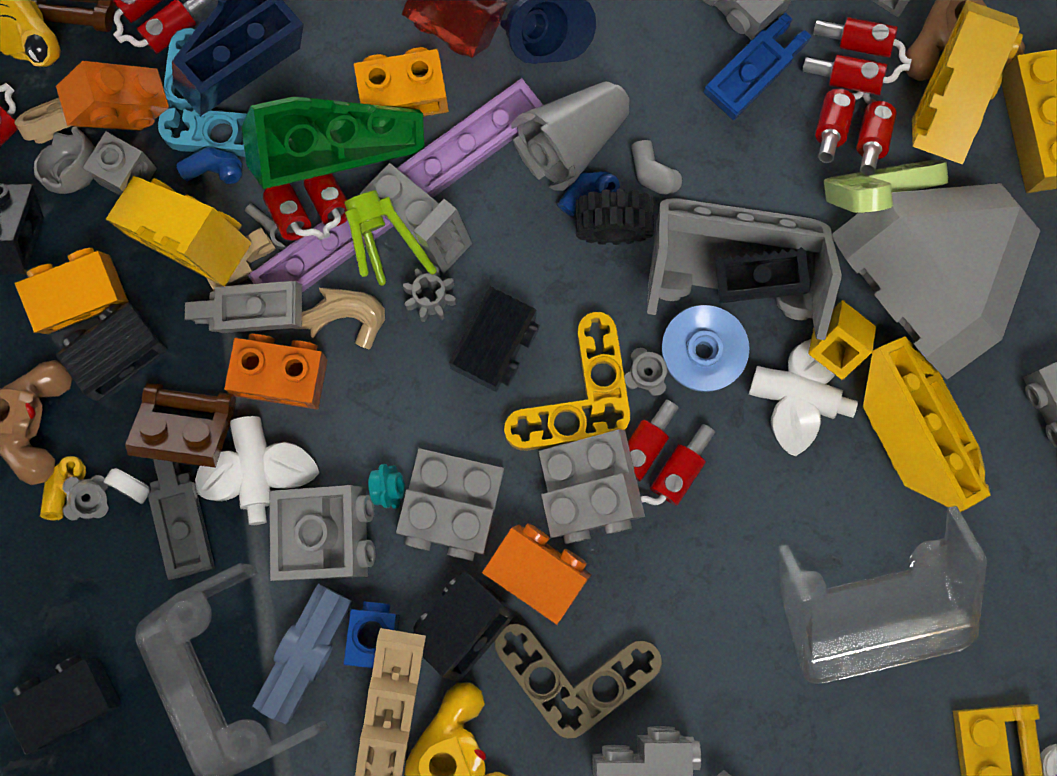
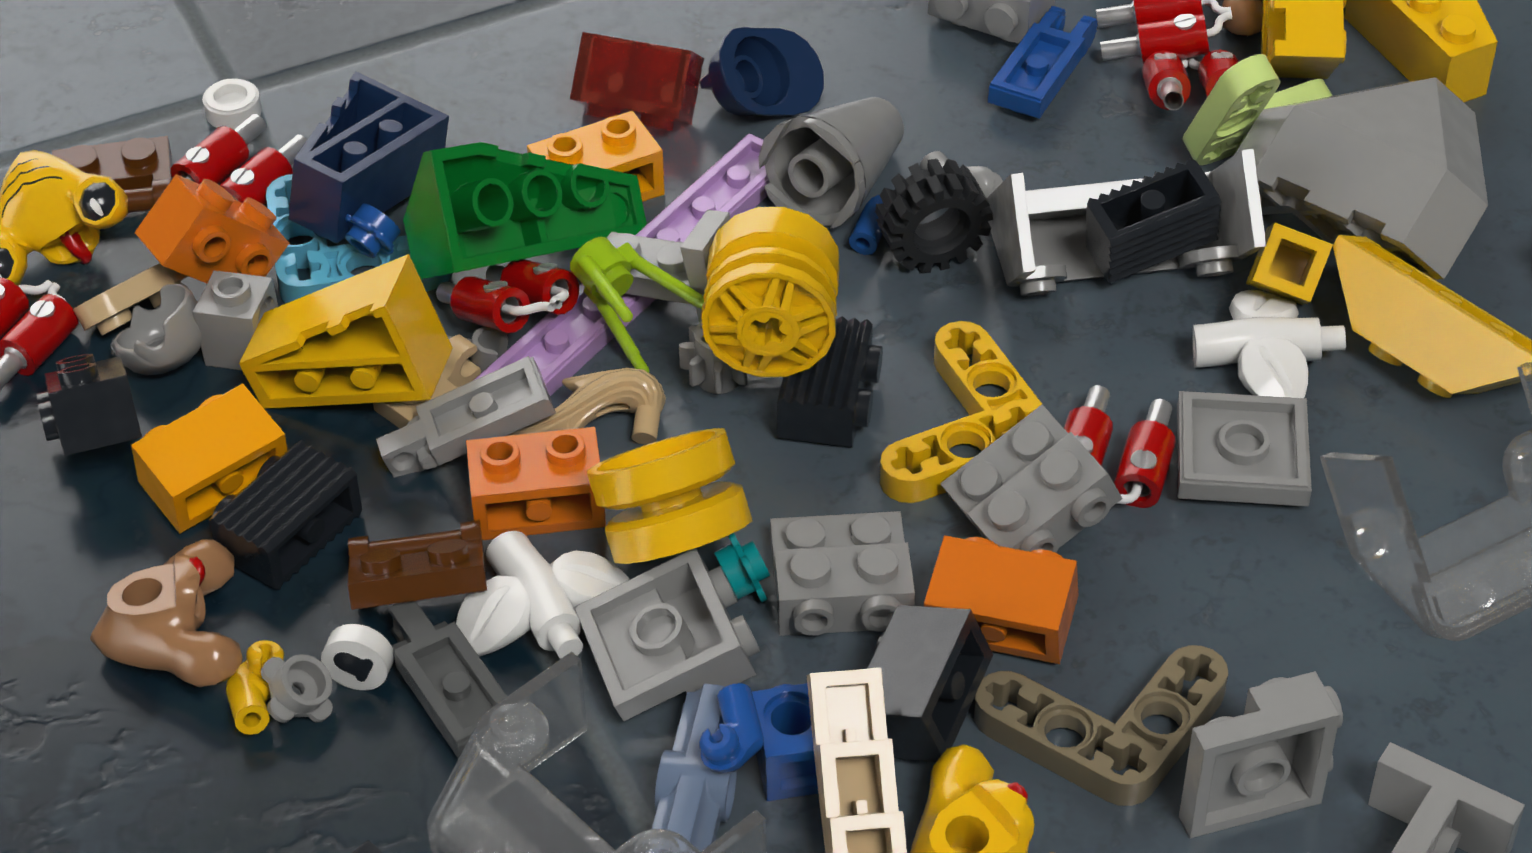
camera: 15 degrees left, 35 degrees down
light grey plate [624,348,668,396] -> none
light blue dish [662,305,749,392] -> none
none -> blue plate [345,203,401,258]
none -> yellow wheel [587,428,753,564]
none -> blue arm [699,683,764,773]
none -> yellow wheel [701,207,840,377]
none -> light grey plate [1177,391,1312,506]

